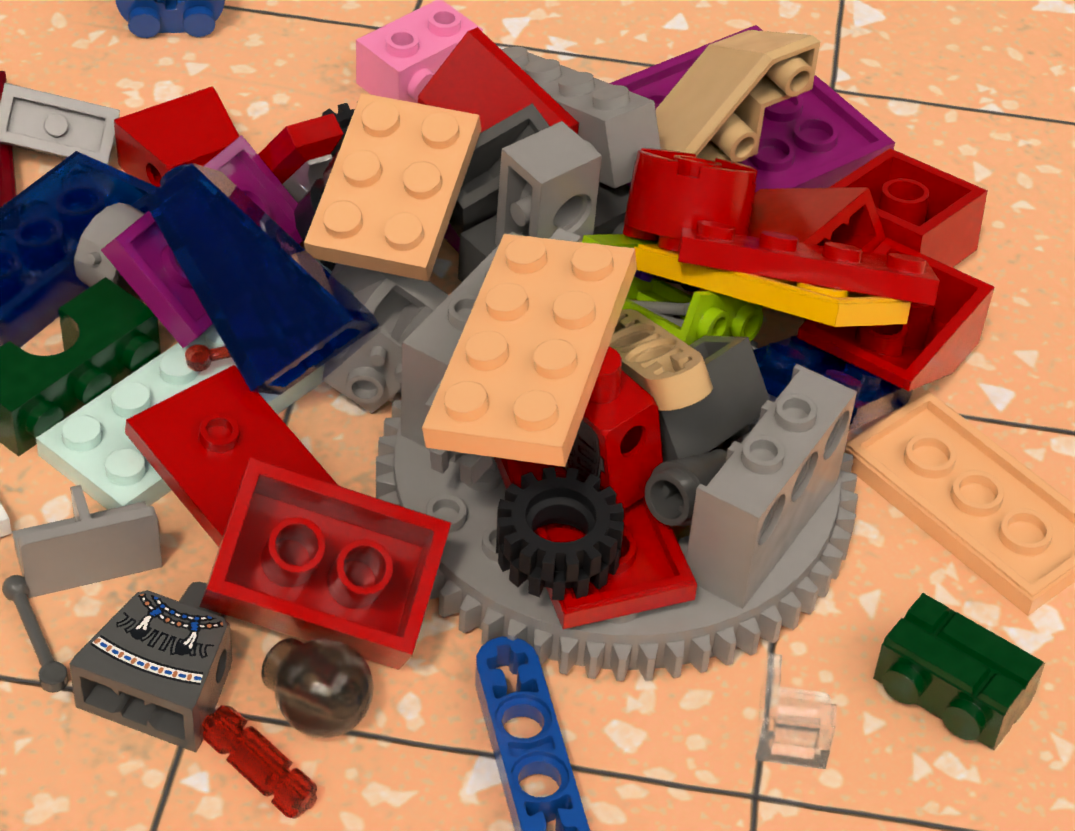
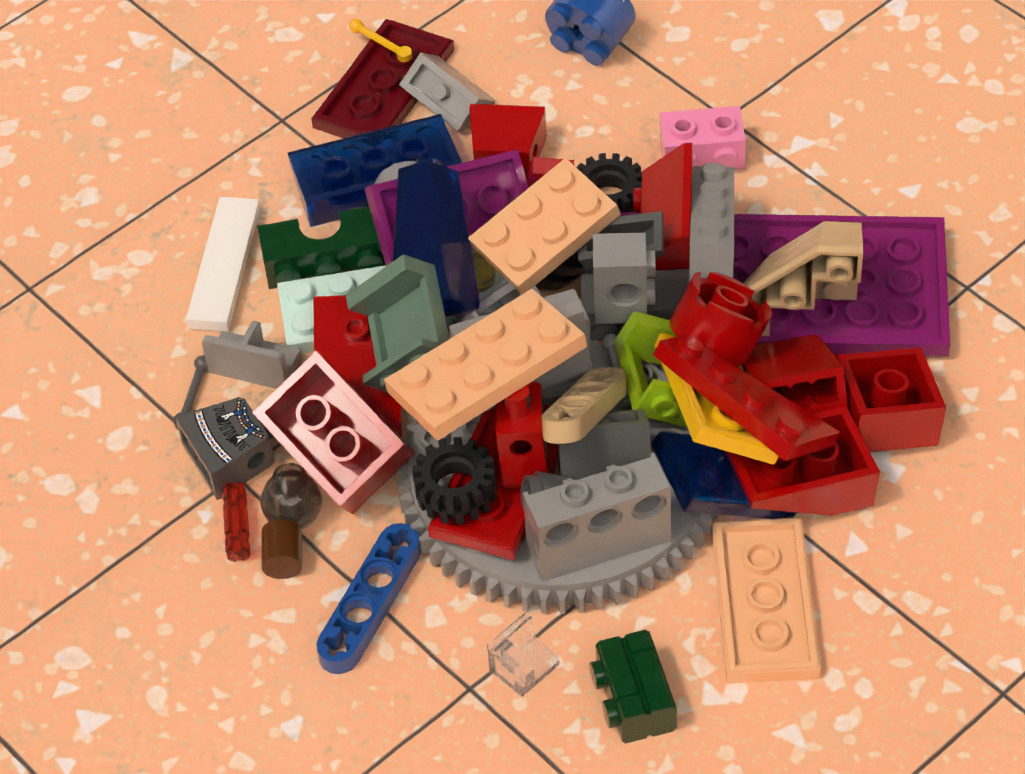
camera: 45 degrees right, 5 degrees up
none -> reddish brown piece [261,519,302,579]
none -> sand green panel [346,254,449,394]

